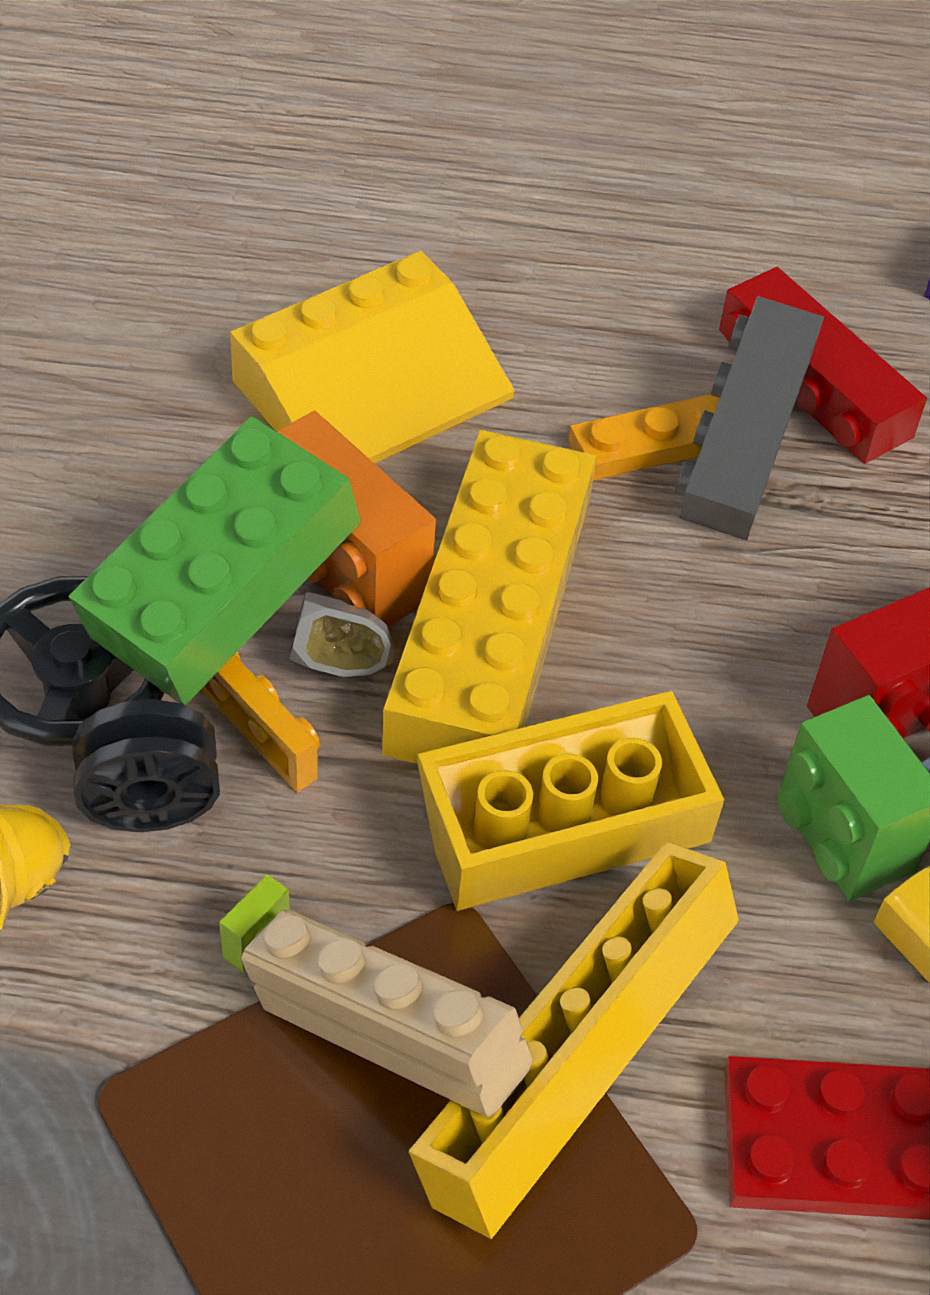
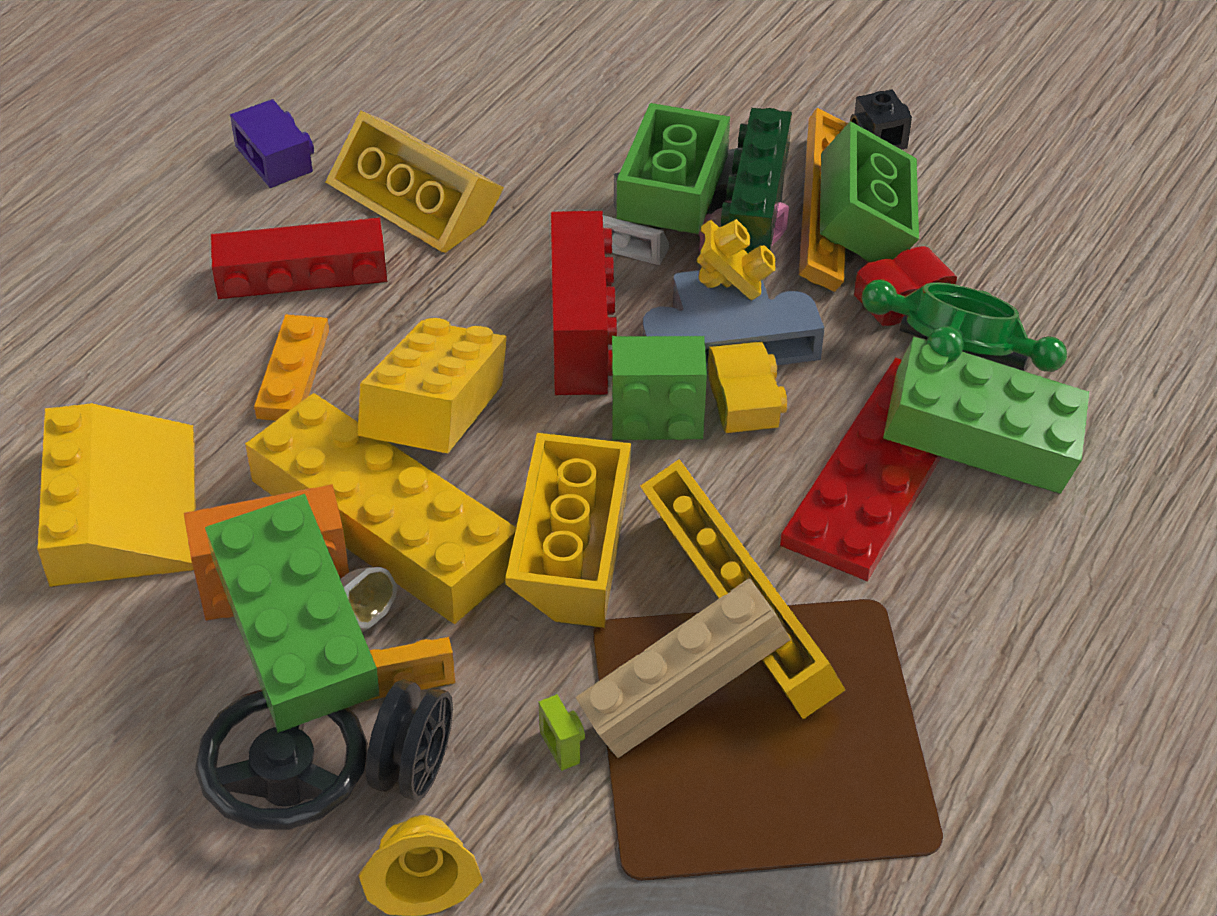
camera: 60 degrees left, 5 degrees down
dark grey brick [675,296,824,540] -> none
none -> yellow brick [357,318,507,454]

